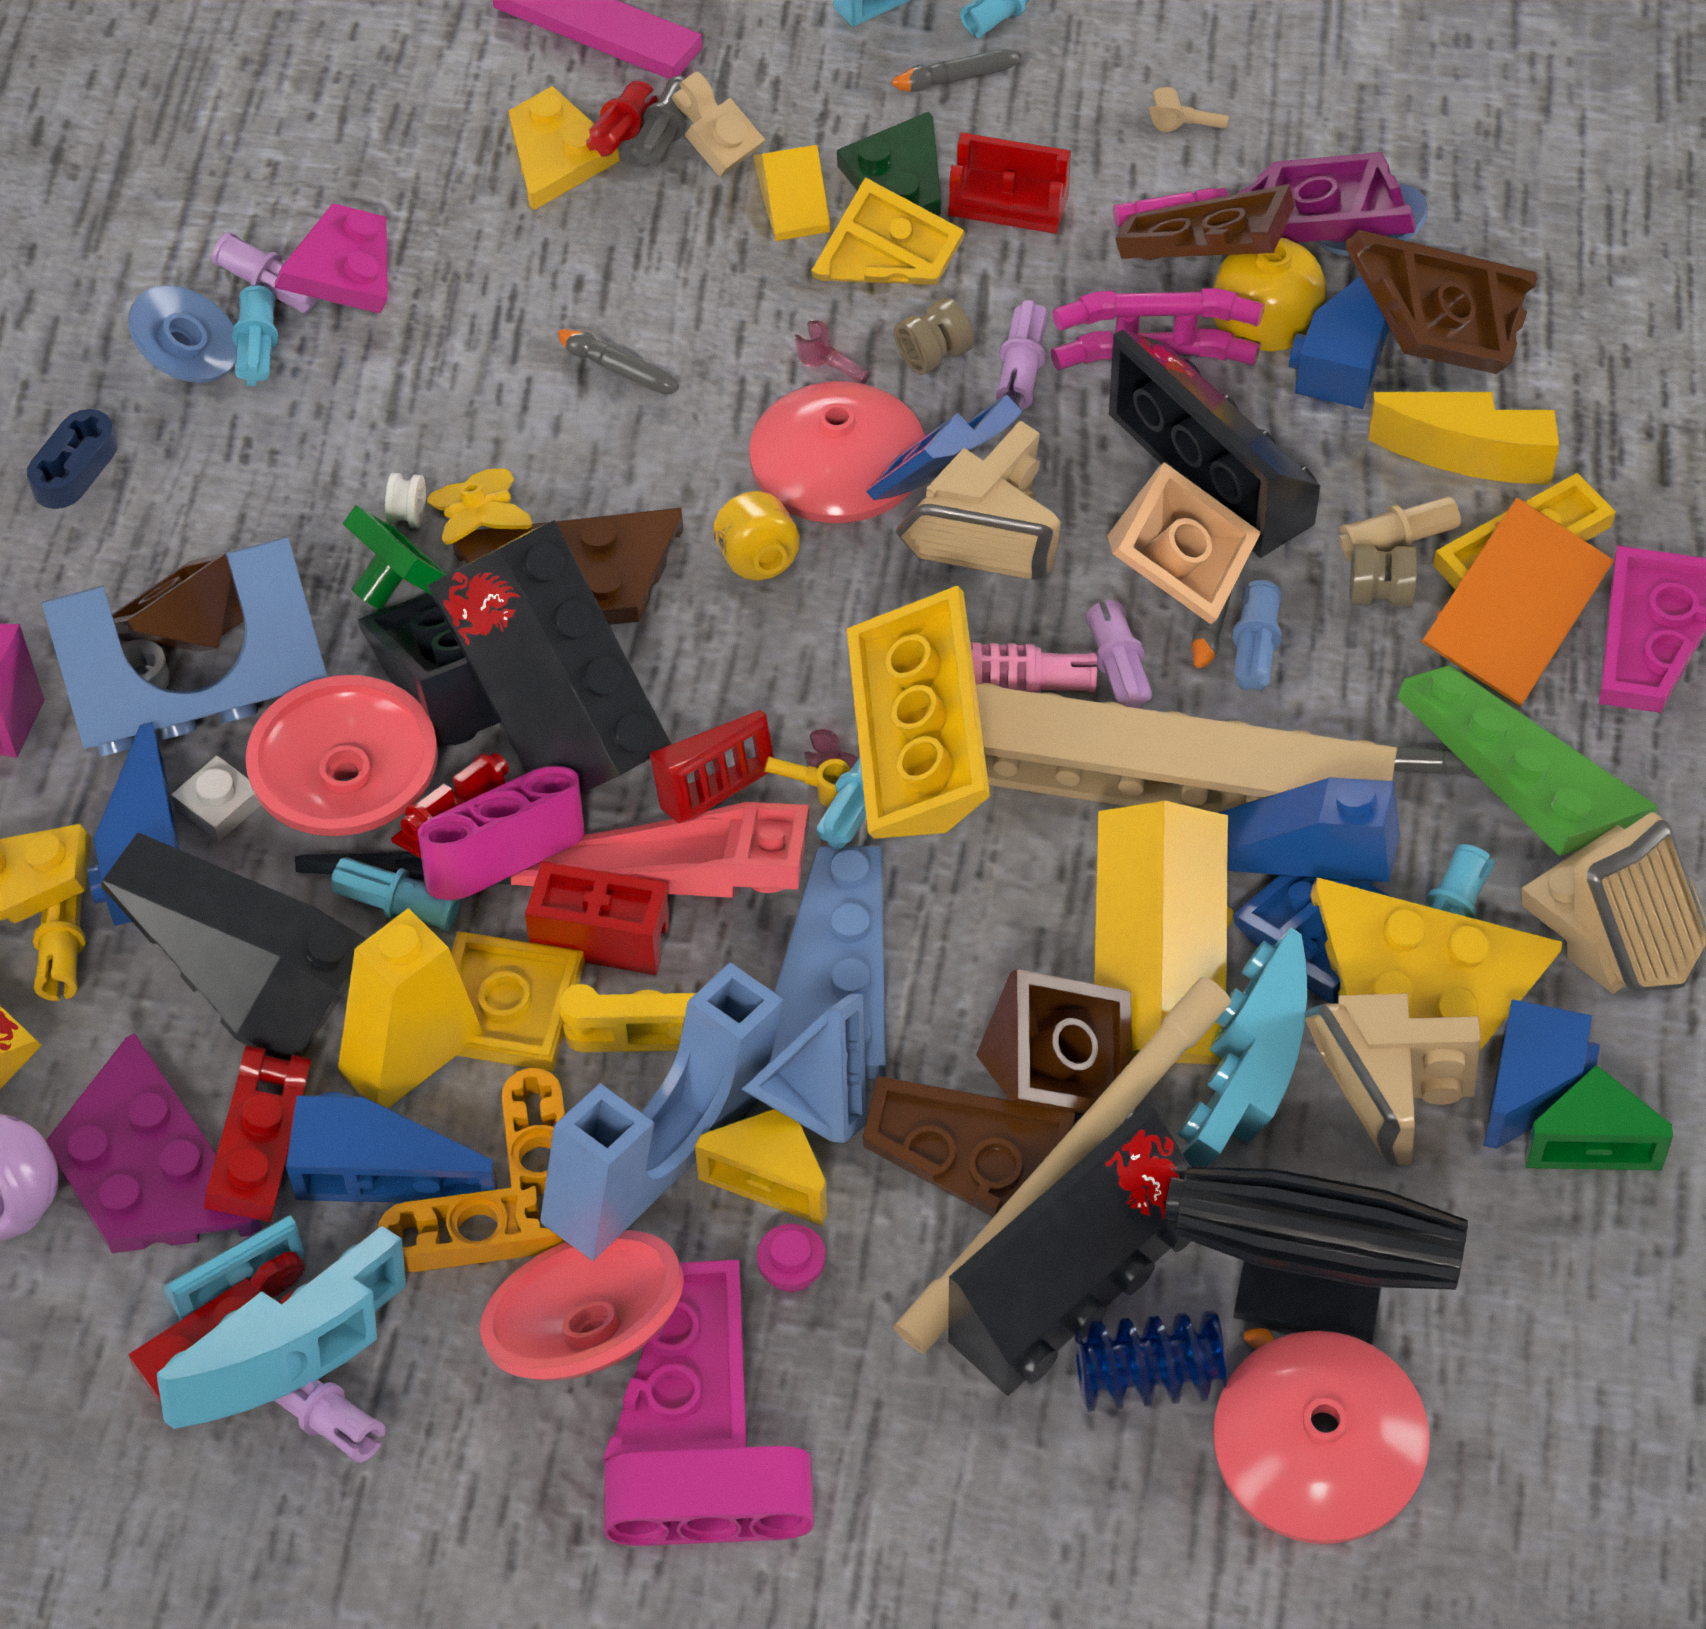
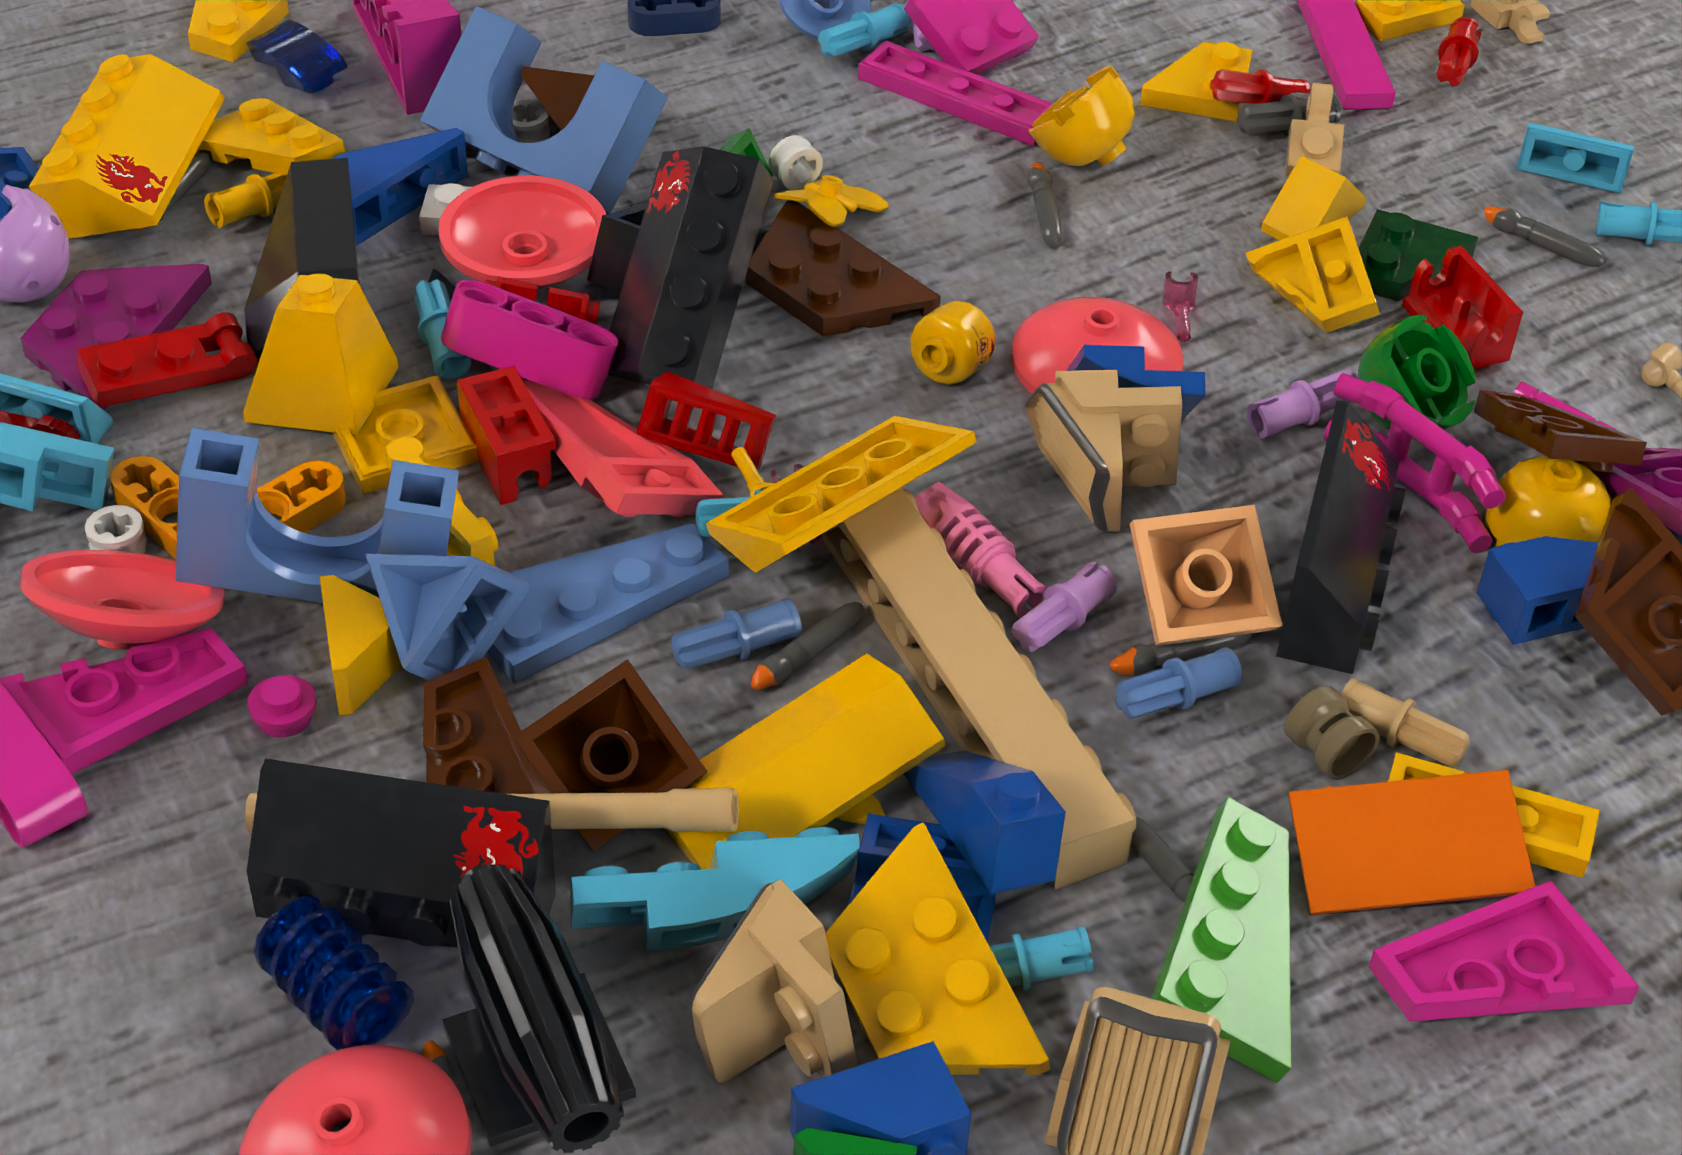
camera: 50 degrees right, 10 degrees down
blue slope [286,1092,498,1203] -> none
dark tan wheel [894,298,974,375] -> none
yellow slope [1368,392,1559,485] -> none
none -> white bush [84,505,148,554]
none -> medium blue axle [671,598,802,669]
none -> dark grey piece [750,601,865,691]
none -> dark pink tile [858,41,1053,146]
none -> yellow cylinder [1028,65,1135,167]
none -> green cylinder [1358,314,1476,430]

